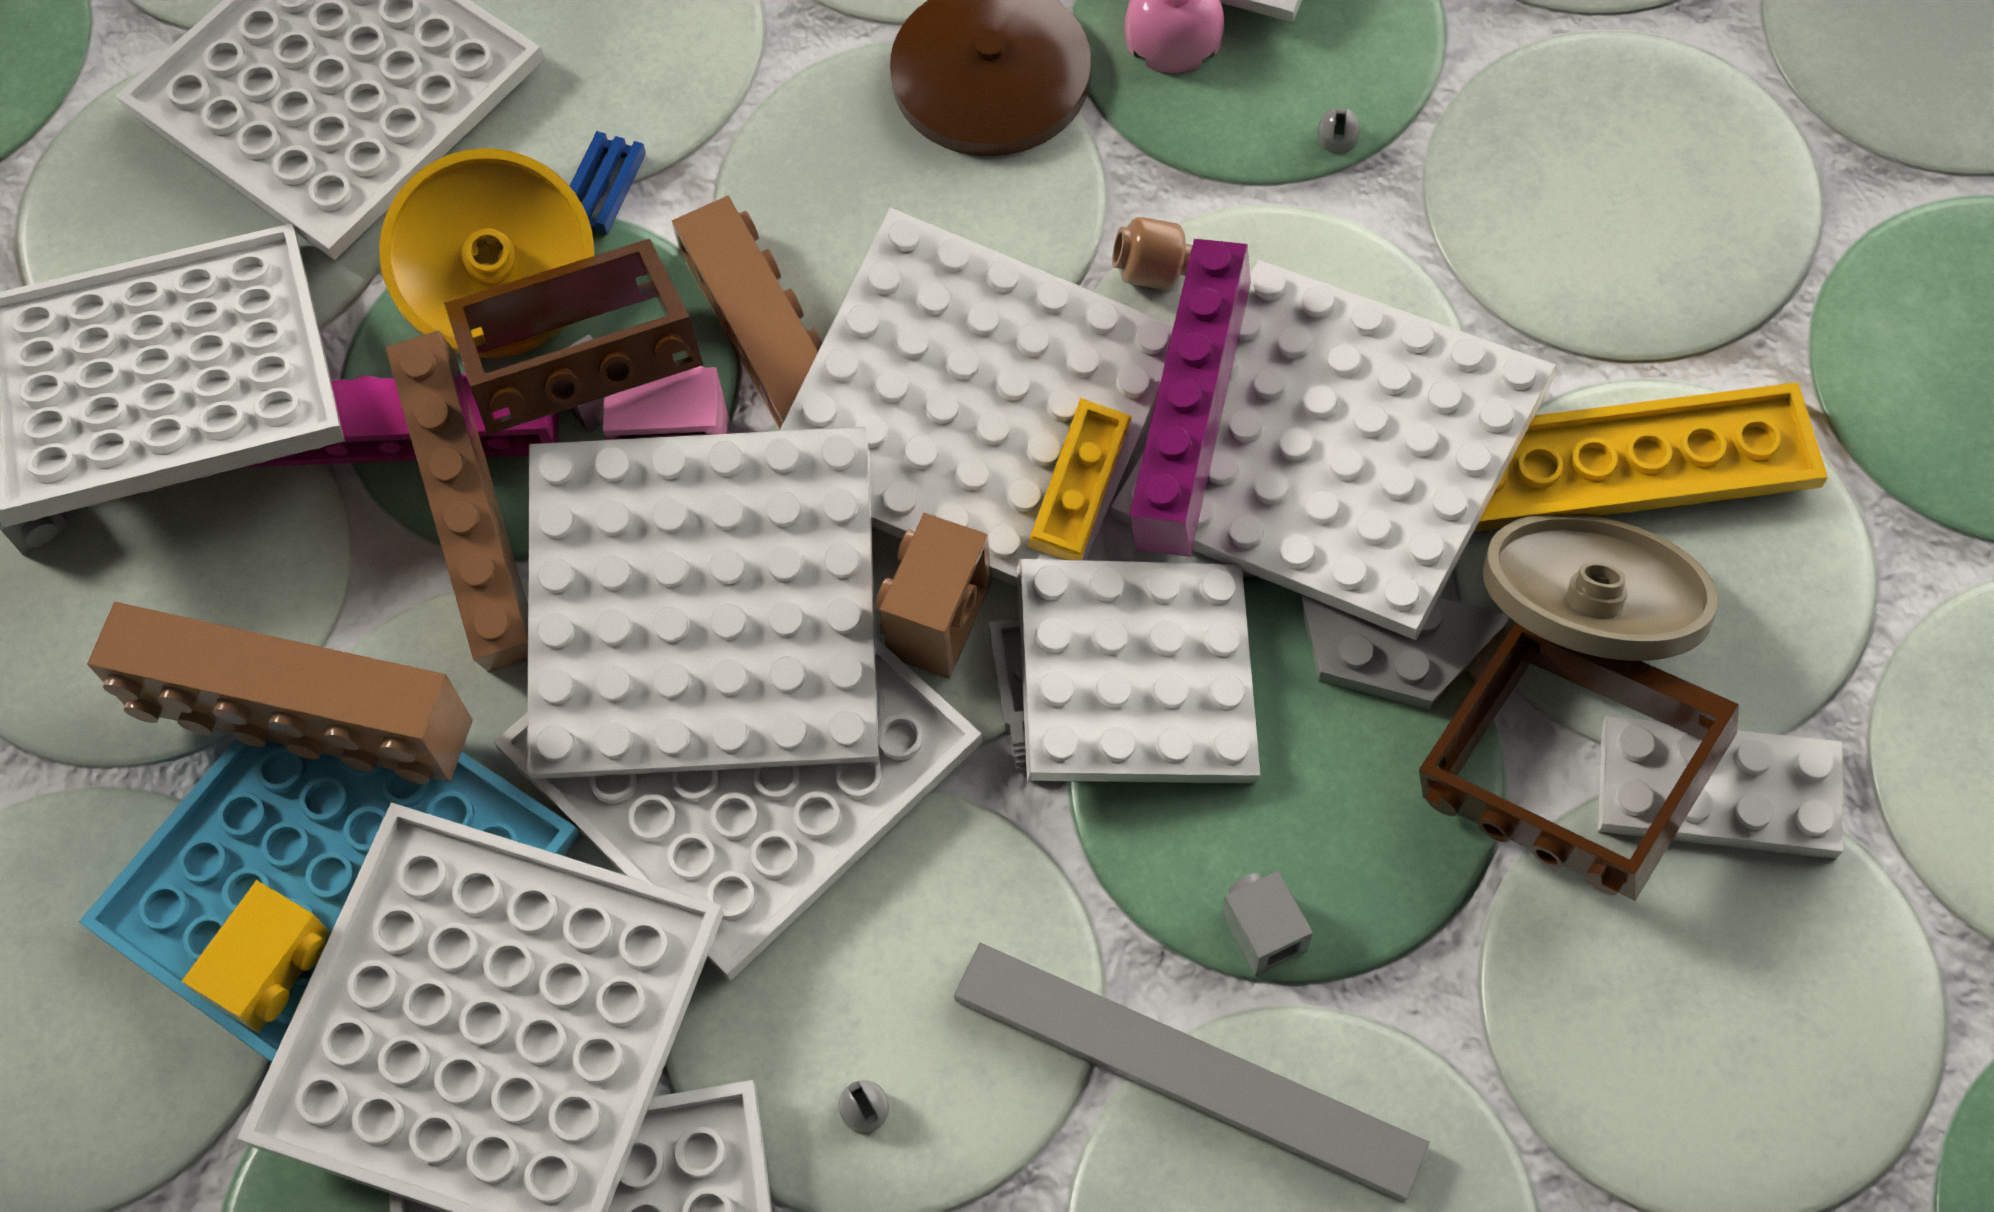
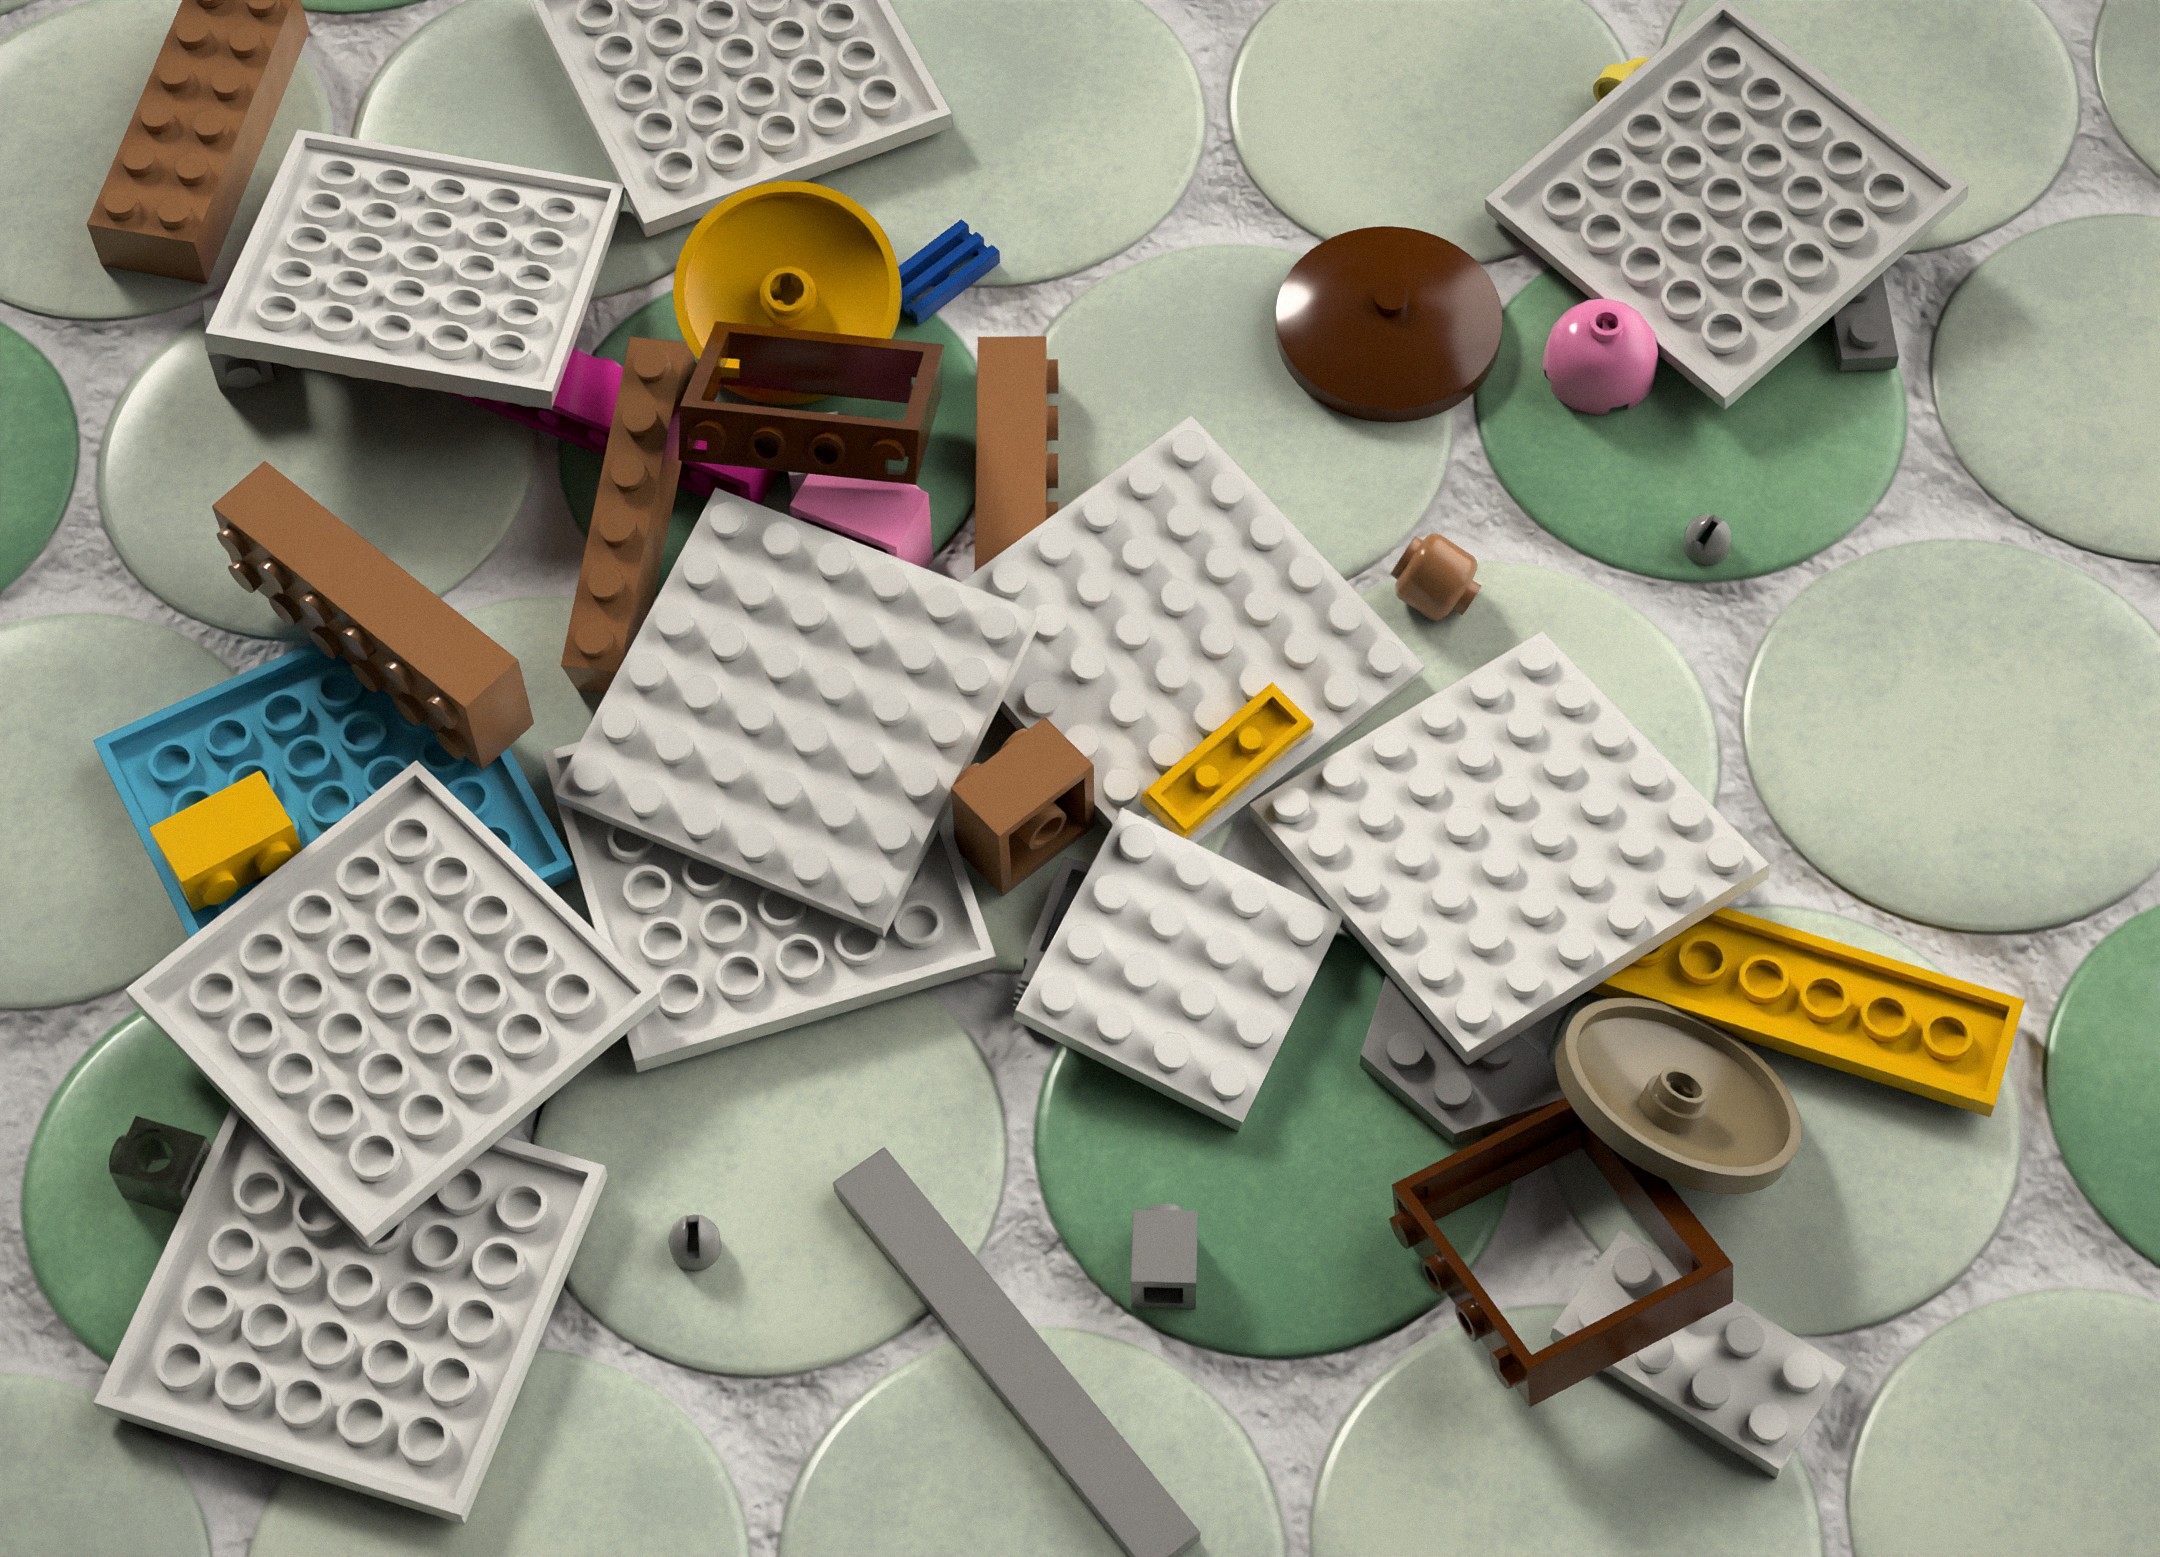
camera: 25 degrees right, 5 degrees down
magenta brick [1129,239,1251,557] -> none

